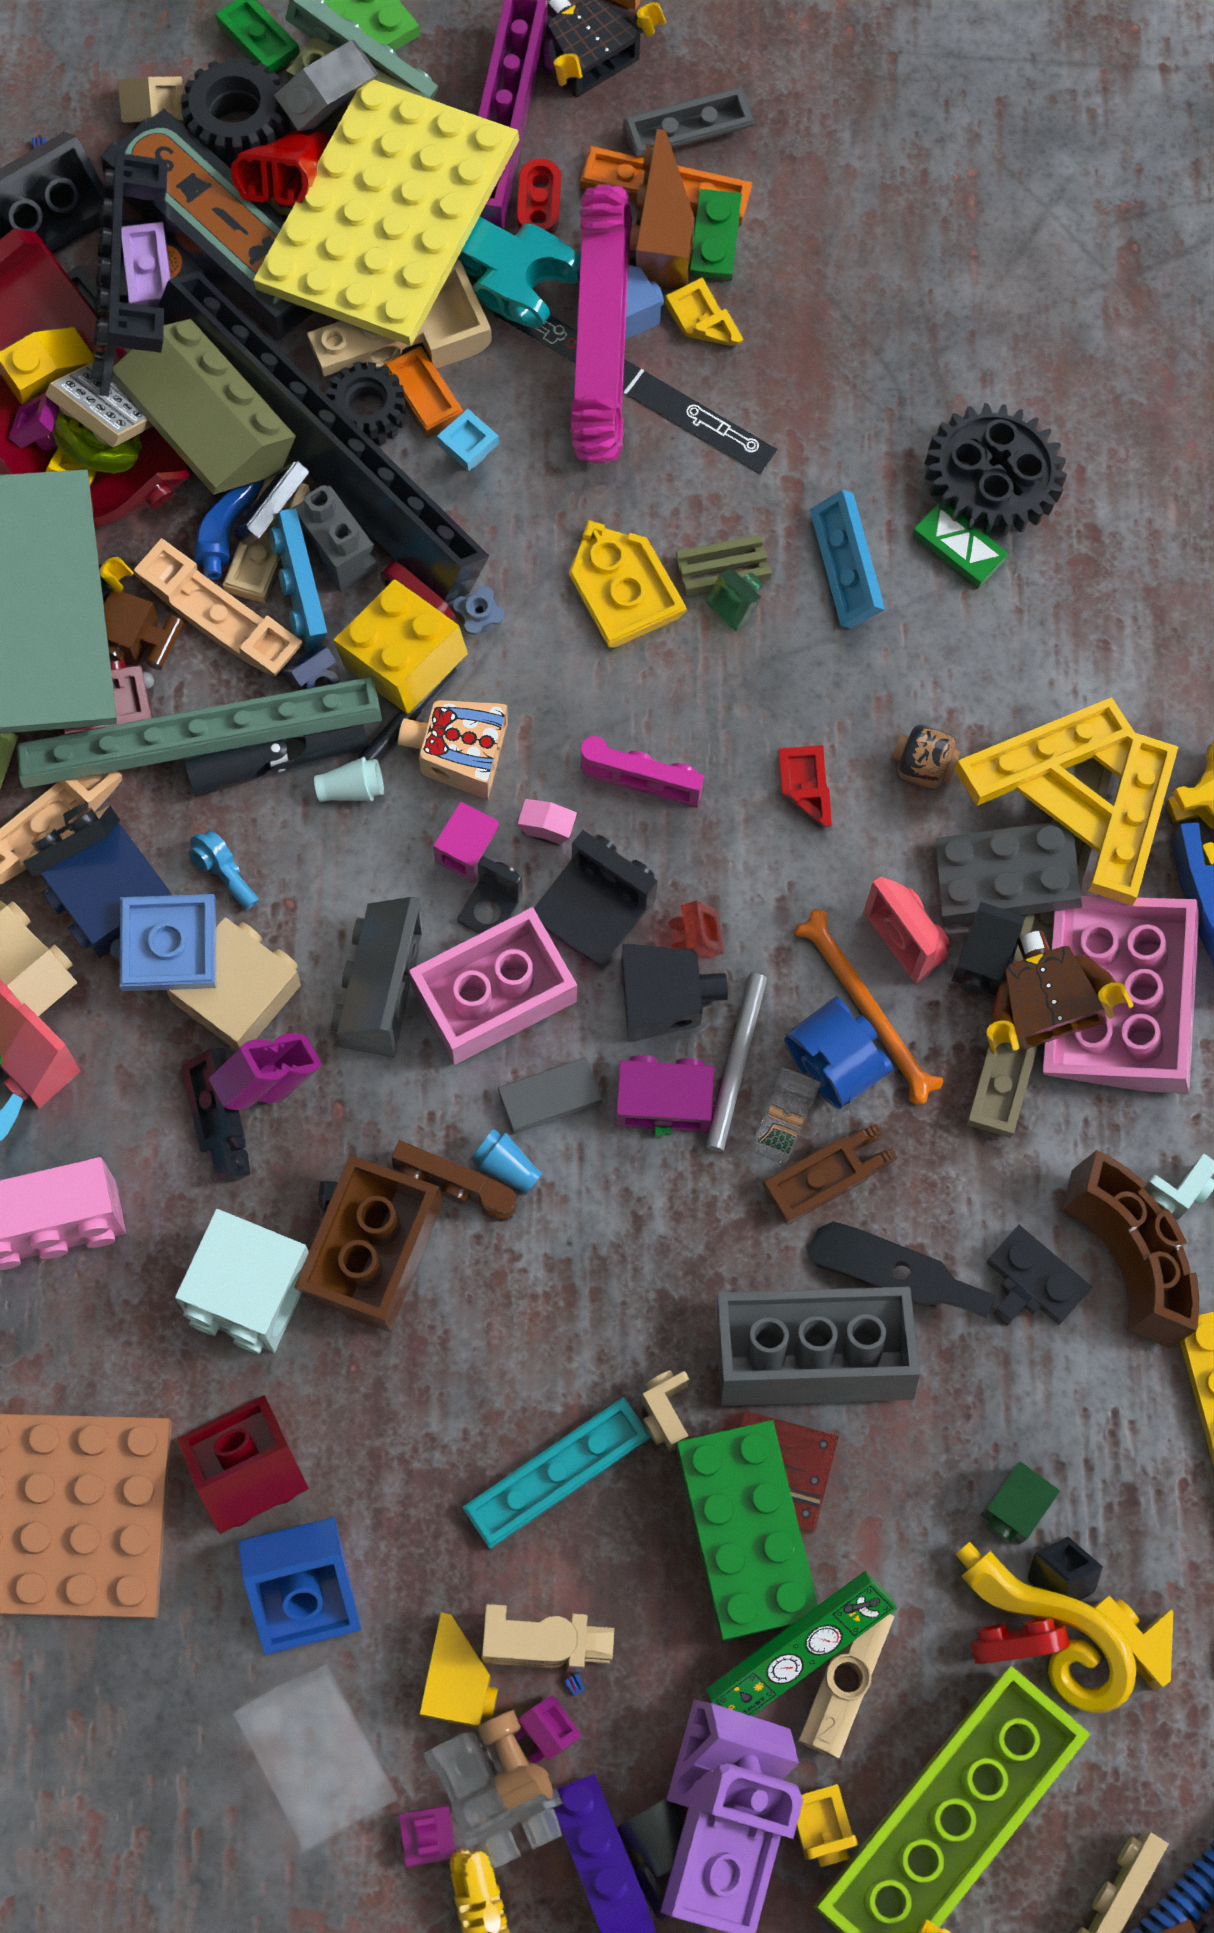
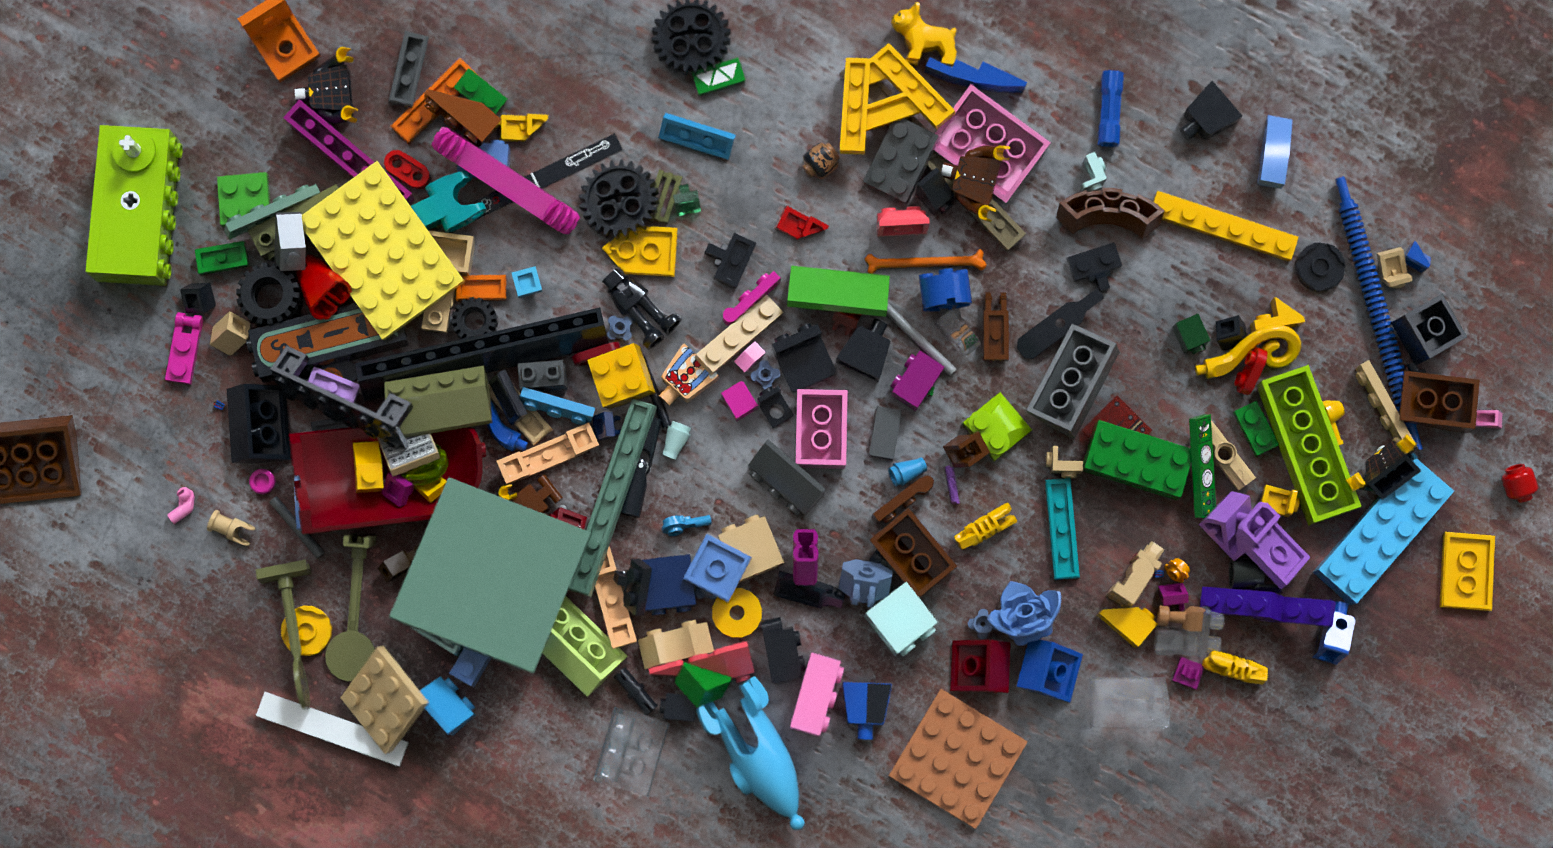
camera: 60 degrees left, 10 degrees up
none -> dark pink plate [165,312,203,385]
none -> black slope [180,283,216,313]
none -> black gear [579,159,660,240]
none -> black piece [602,268,682,350]
none -> tan plate [694,295,784,376]
none -> black hinge [704,233,756,289]
none -> yellow tile [712,588,762,638]
none -> sand blue plate [751,360,780,390]
none -> black hinge [761,617,806,683]
none -> bright green tile [787,266,890,317]
none -> sand blue hinge [838,559,893,608]
none -> torso [842,682,892,740]
none -> reddish brown window [943,431,990,468]
none -> medium lavender piece [944,465,960,504]
none -> yellow hinge [954,502,1017,550]
none -> lime slope [962,392,1032,462]
none -> sand blue plate [968,609,996,639]
none -> medium blue brick [988,581,1061,646]
none -> light orange plate [1164,558,1190,583]
none -> green plate [1233,400,1279,457]
none -> yellow bar [1322,400,1344,445]

